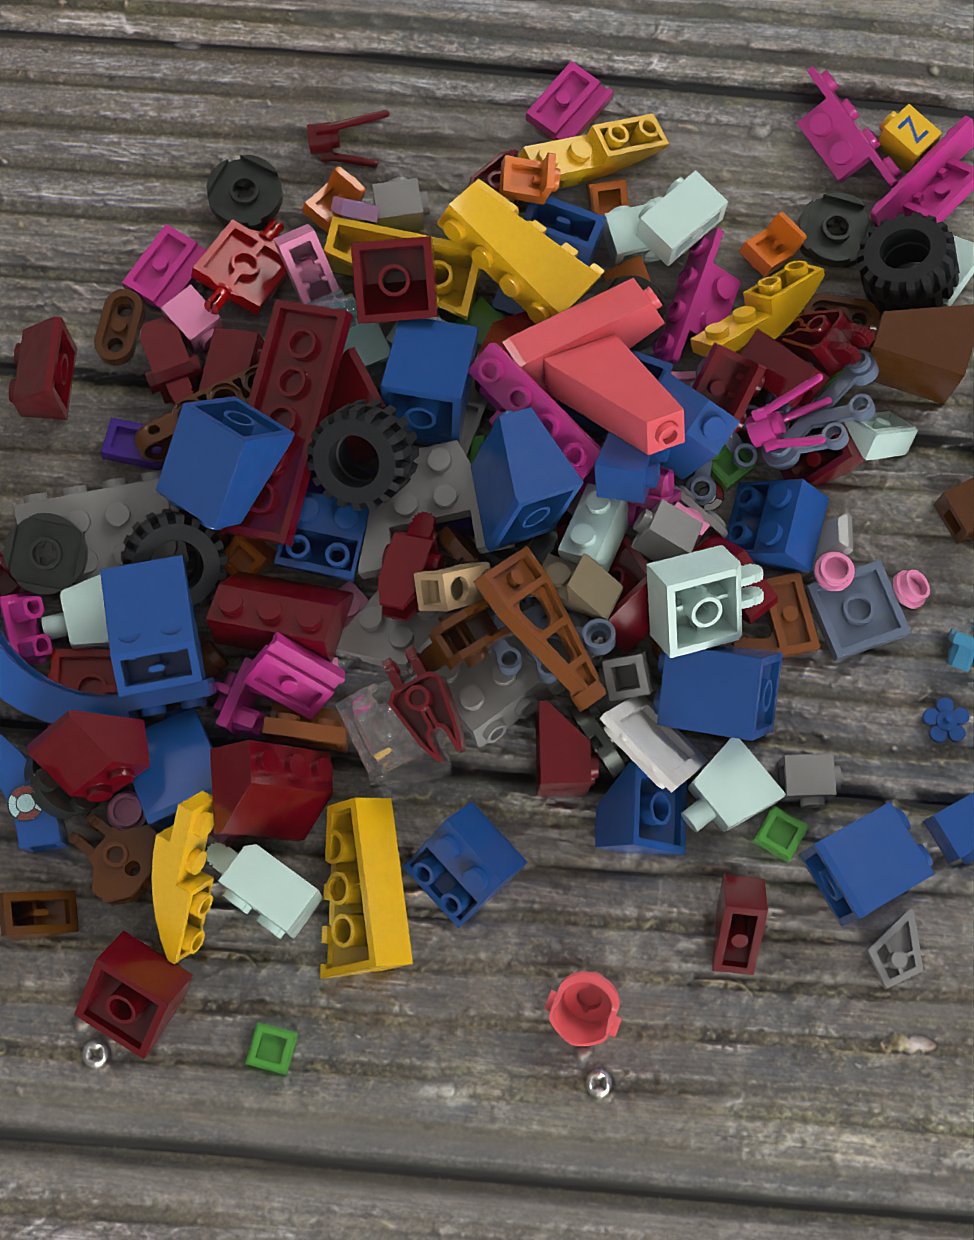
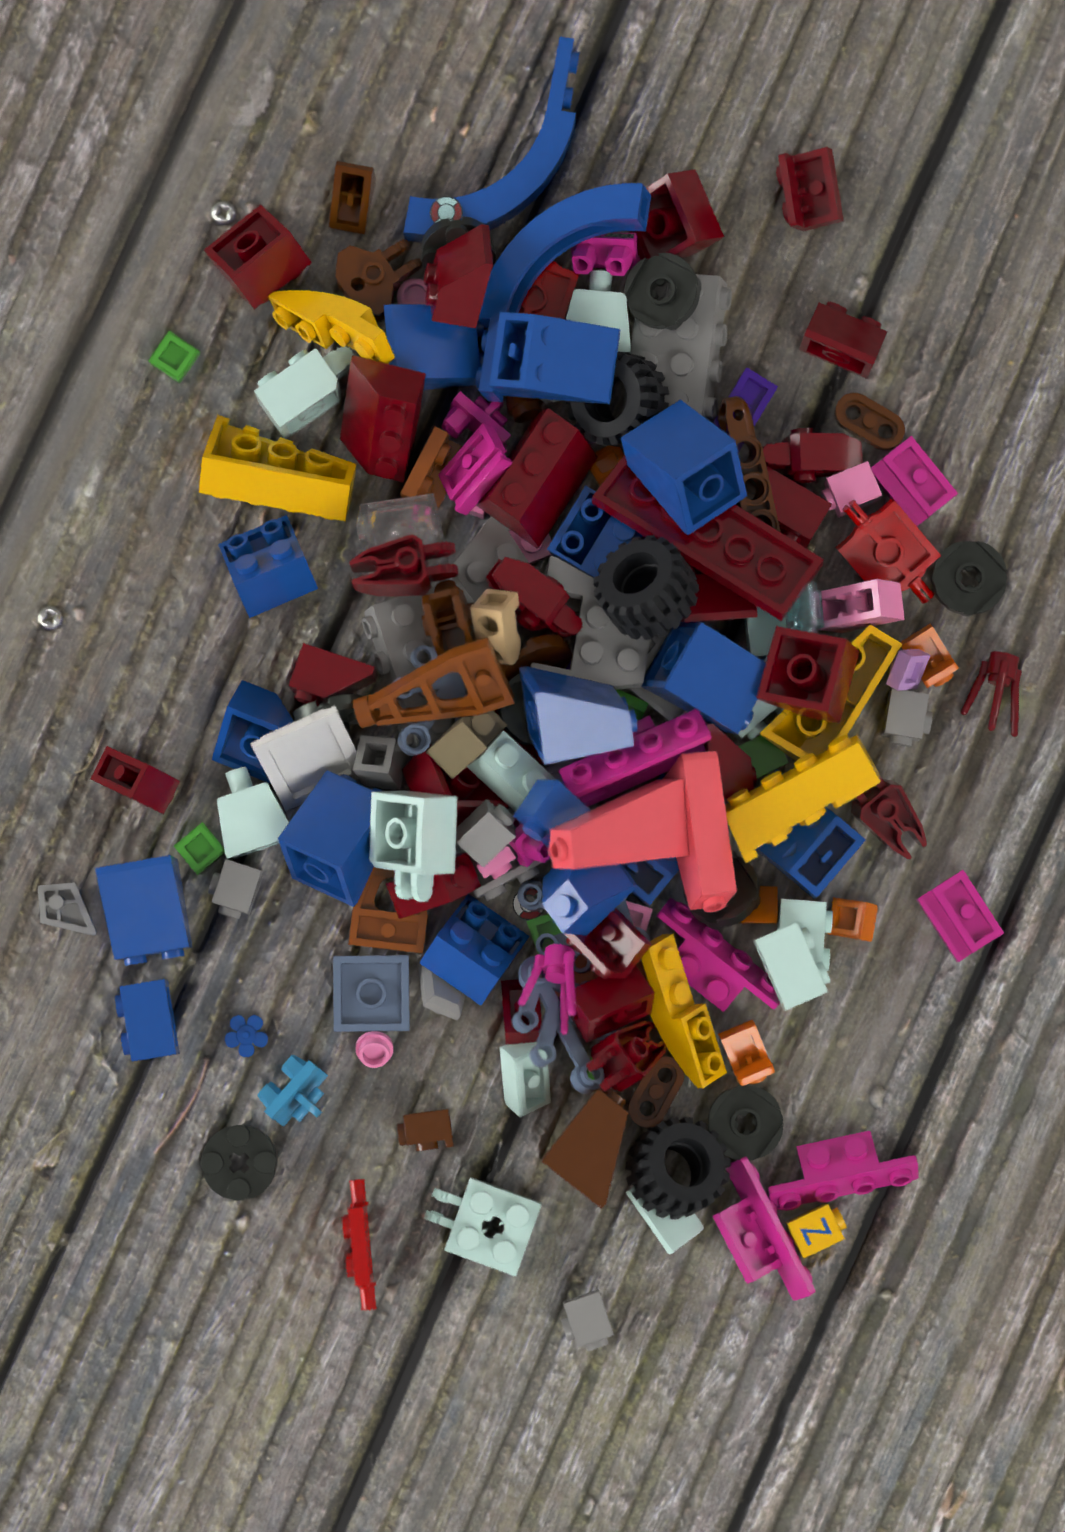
camera: 115 degrees right, 10 degrees up
orange bracket [499,152,561,205] -> none
yellow slope [518,113,669,189] -> none
coral cap [544,971,622,1046] -> none
bright pink plate [814,552,855,592] -> none

